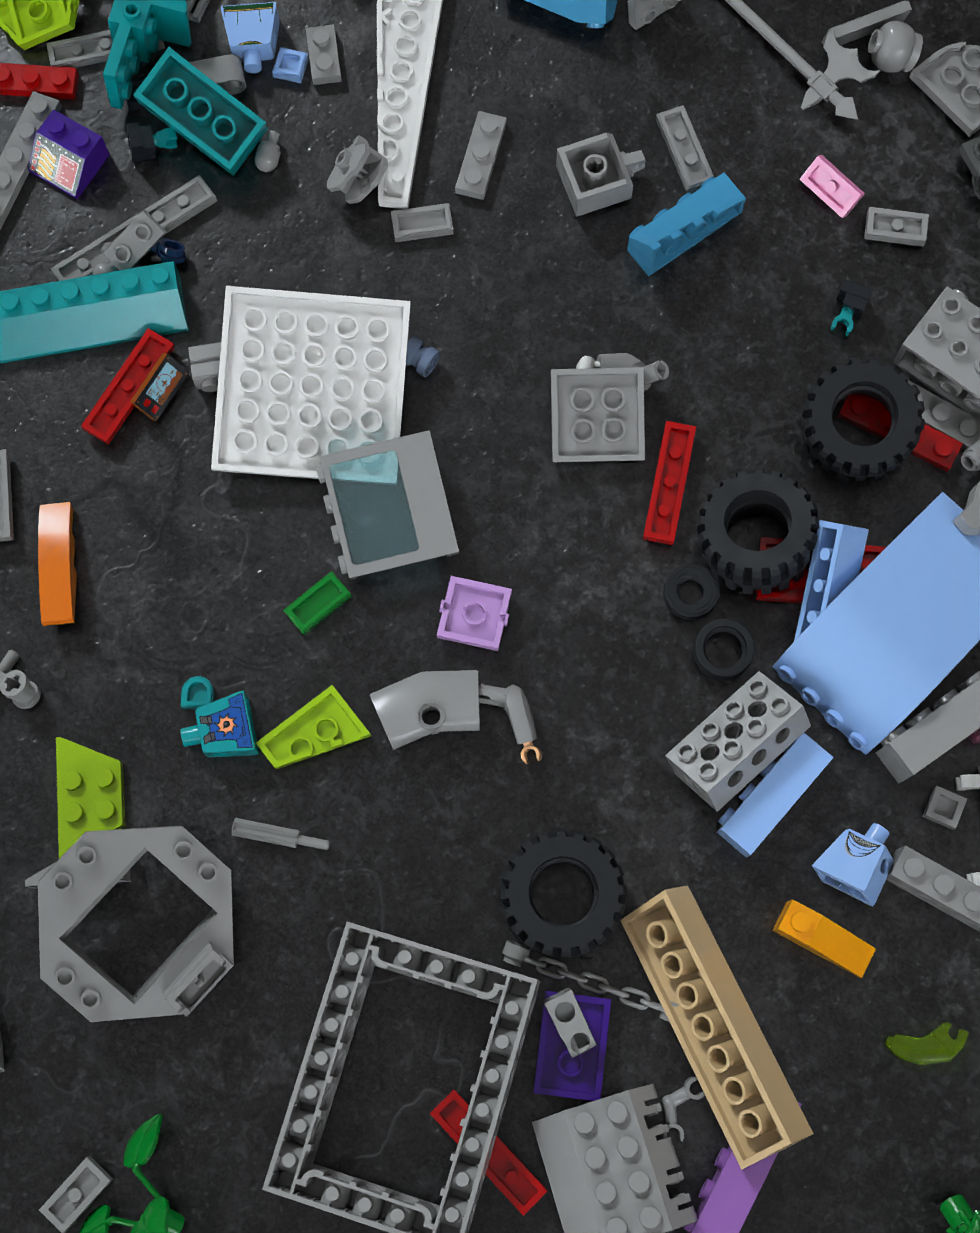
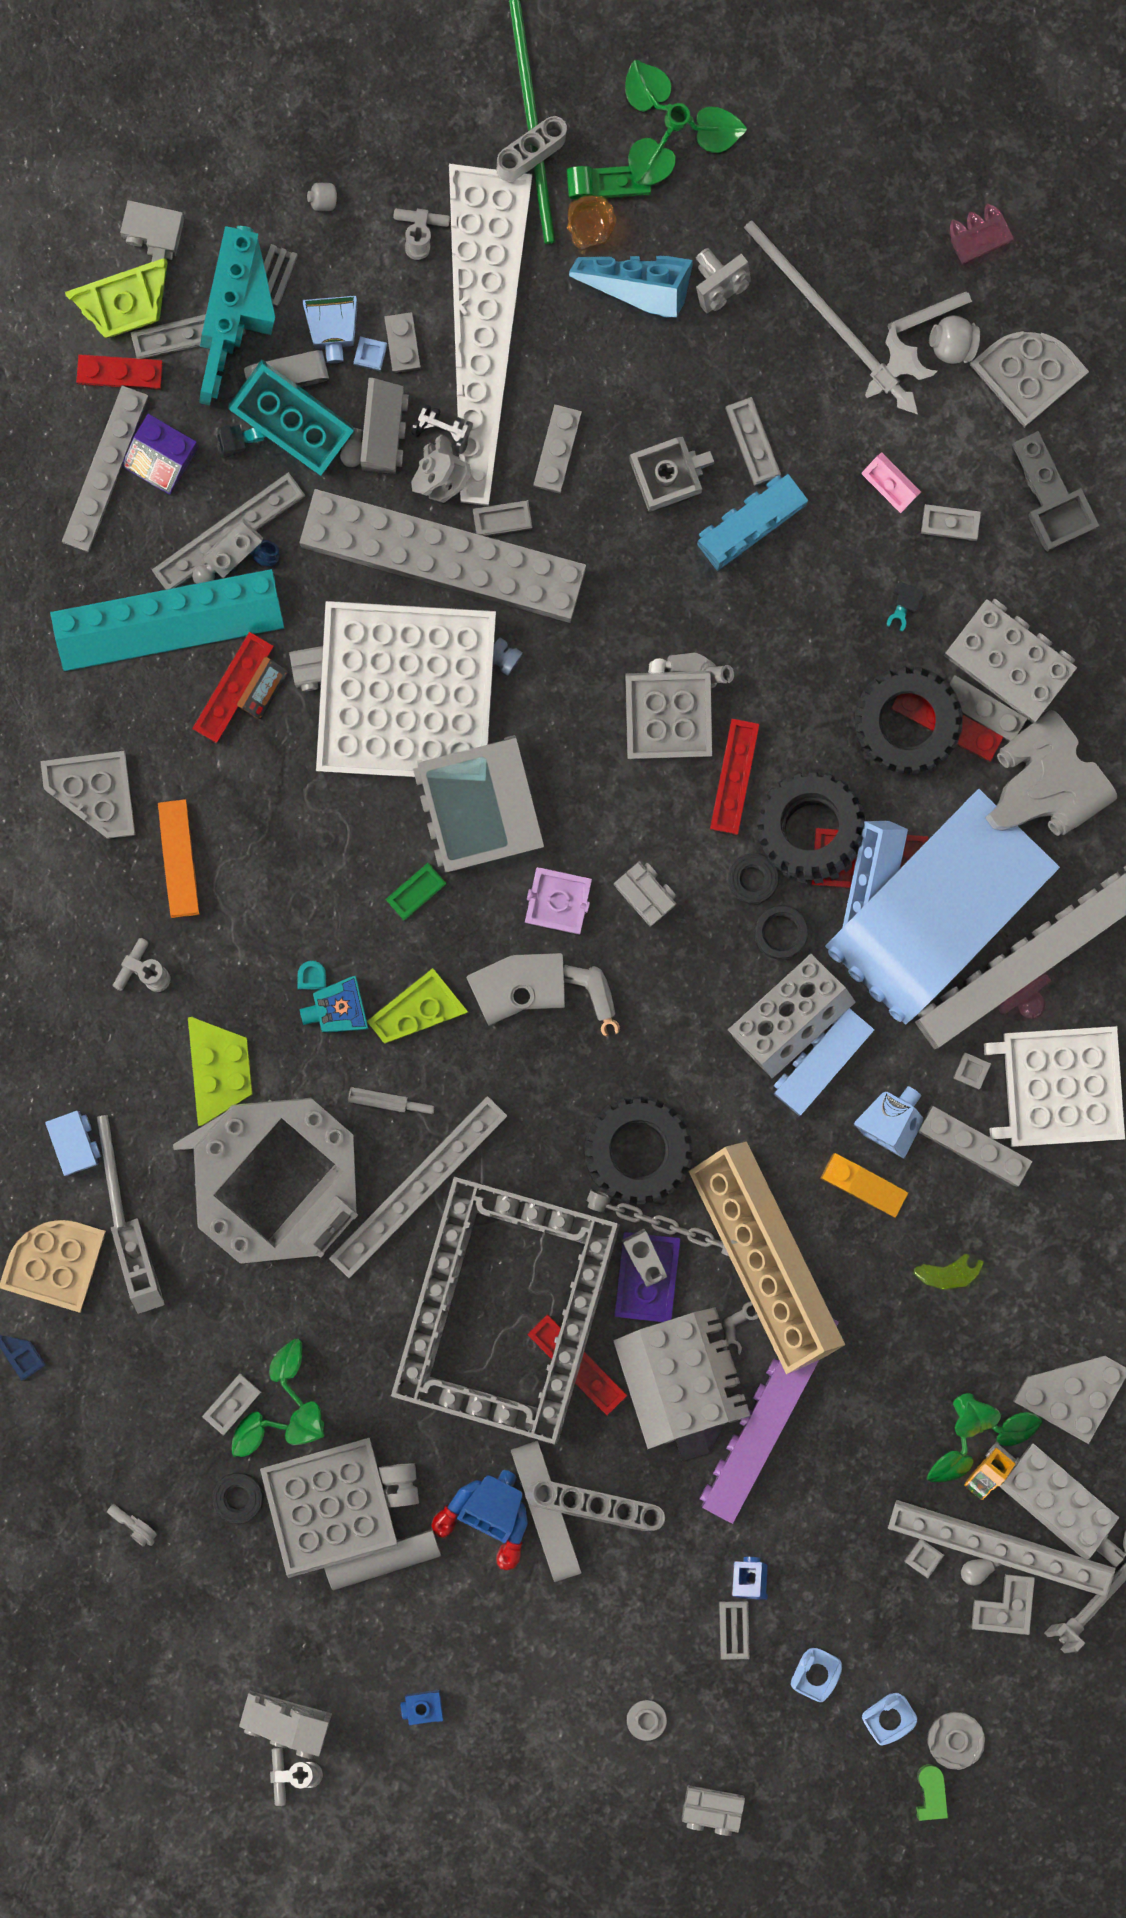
camera: 10 degrees left, 10 degrees up
none -> light grey brick [299,489,586,623]
none -> light grey plate [329,1096,507,1278]
none -> light grey slope [360,378,409,474]
none -> piece [411,404,473,454]
none -> light grey brick [614,861,677,927]

